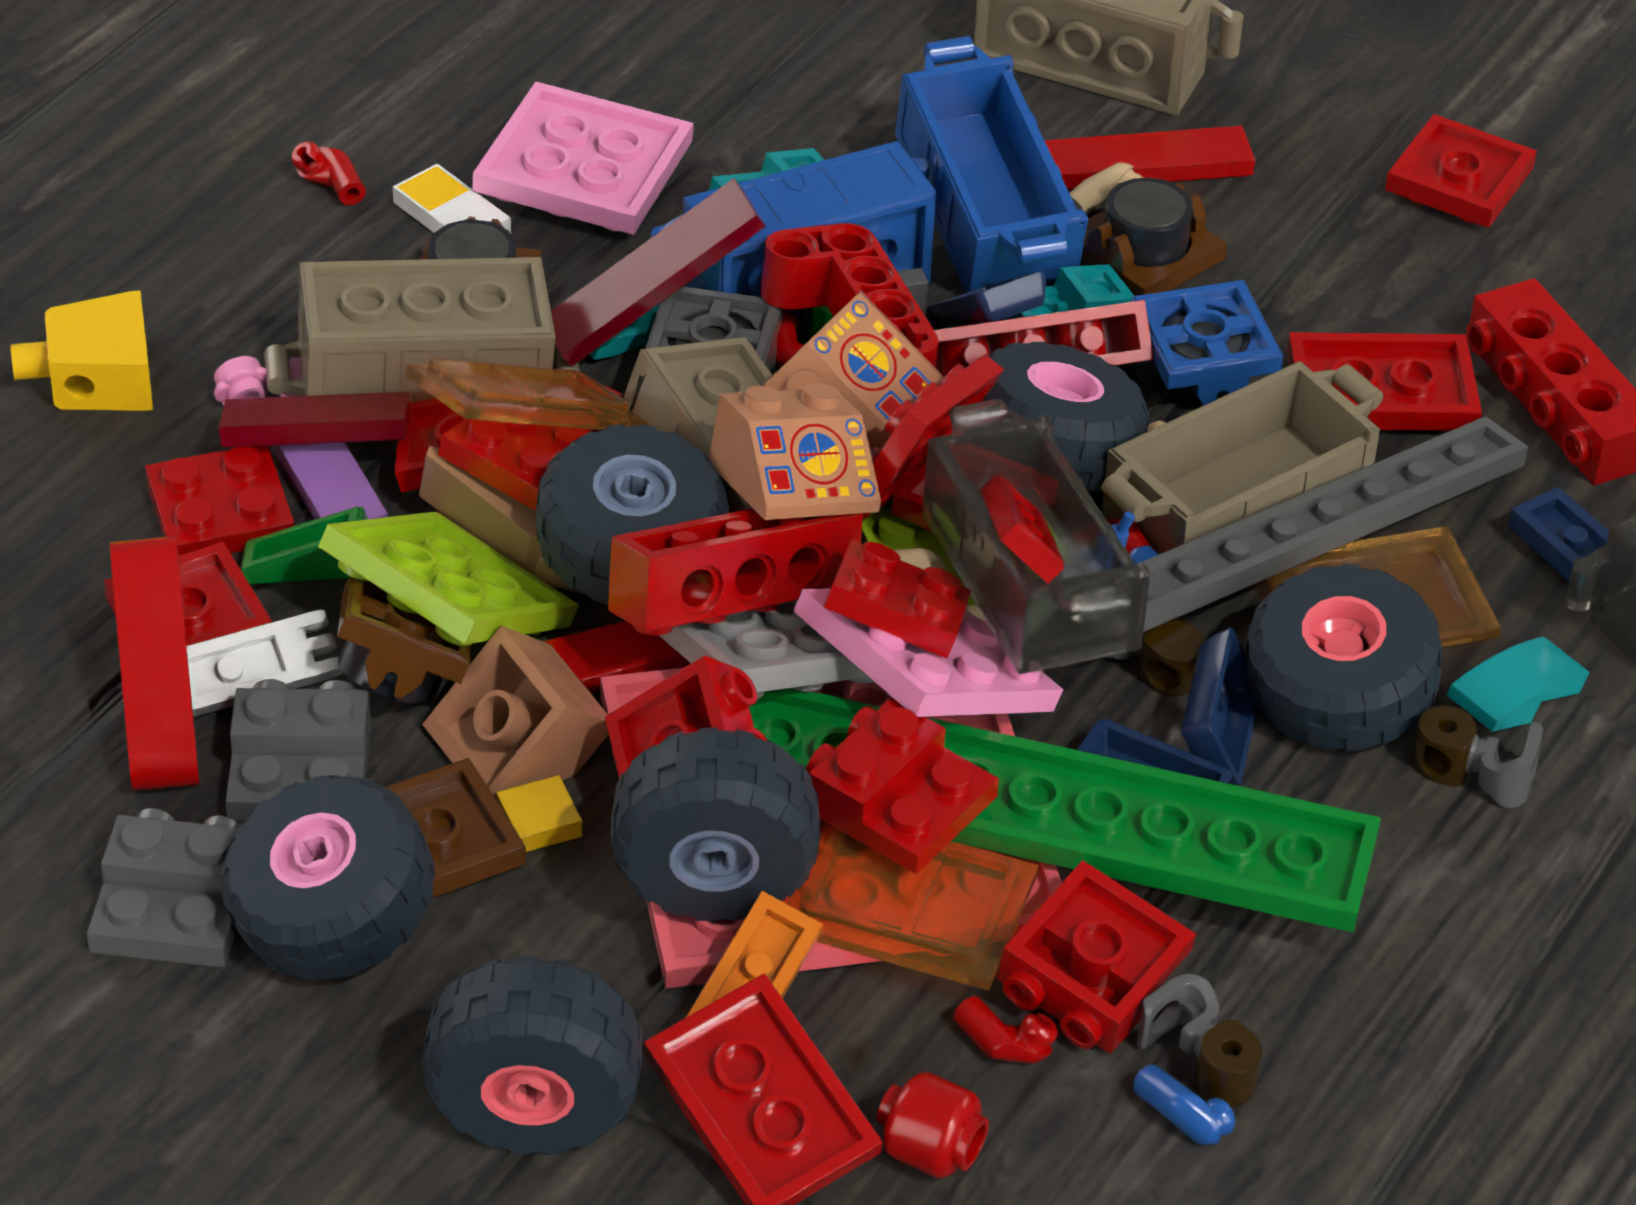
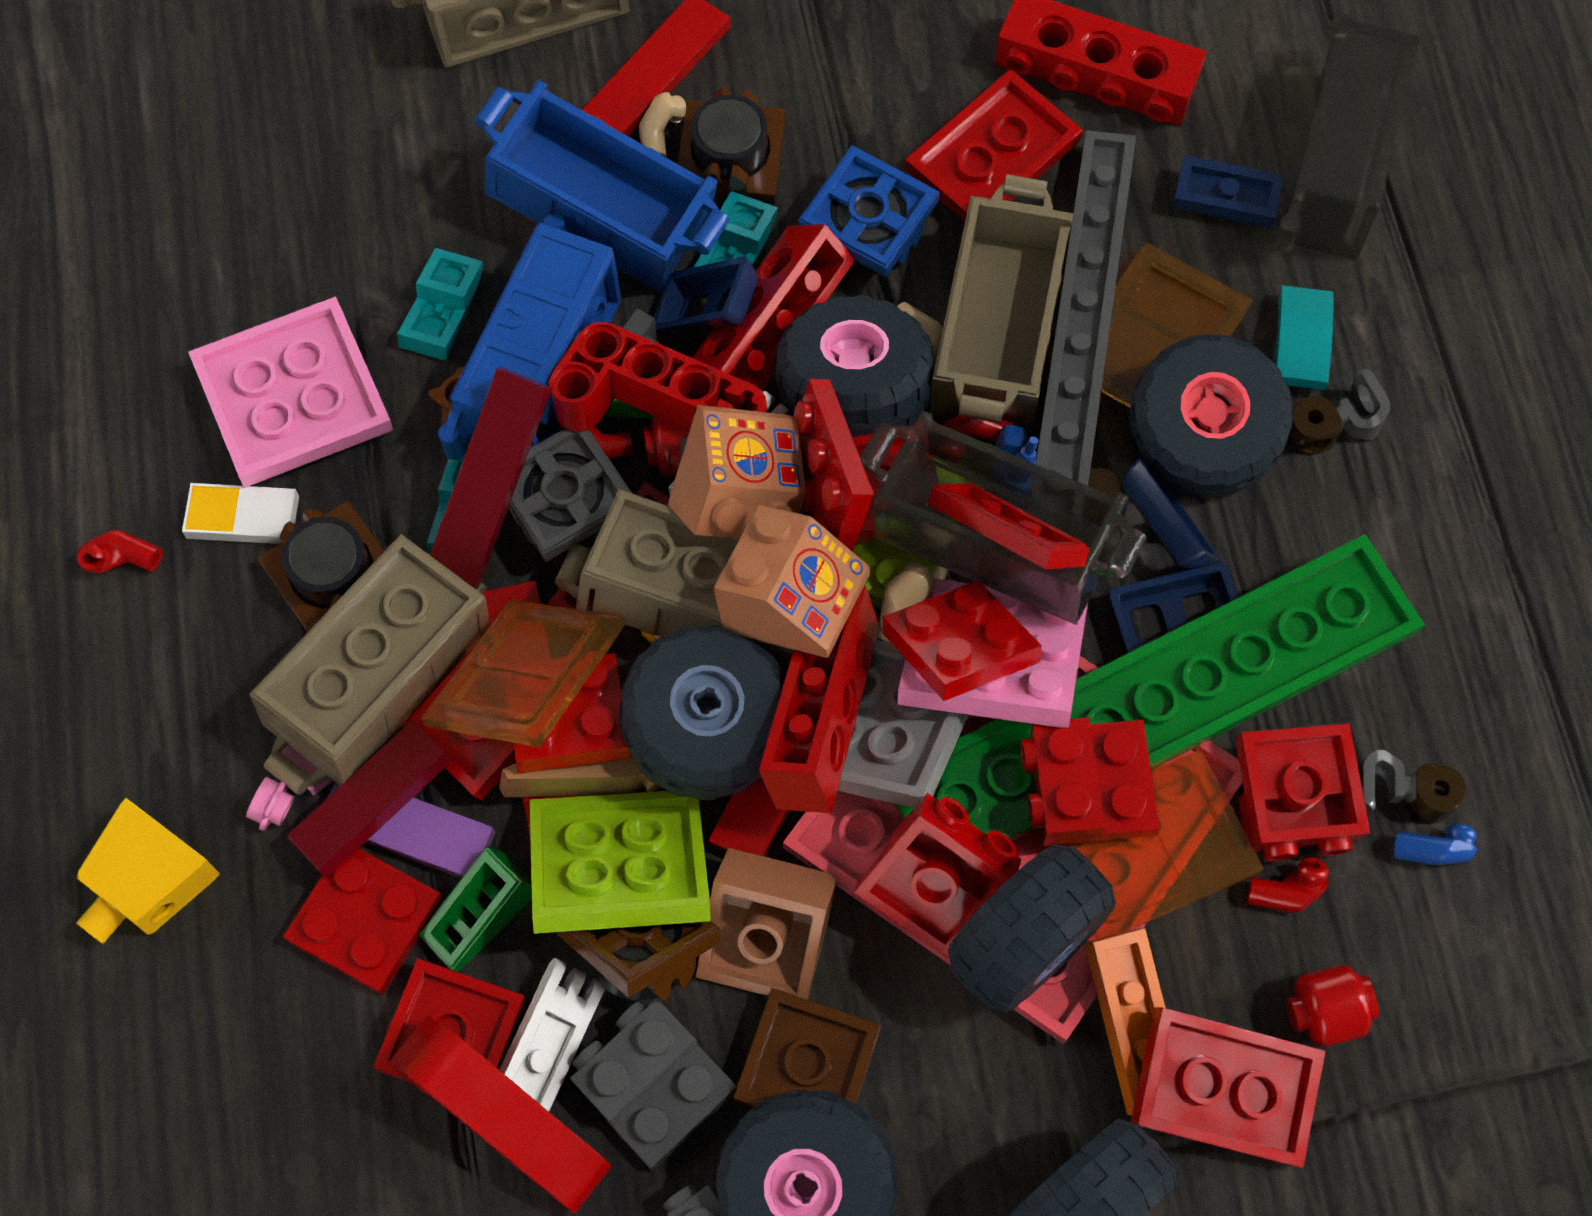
camera: 40 degrees left, 25 degrees up
yellow tile [496,775,582,852] -> none

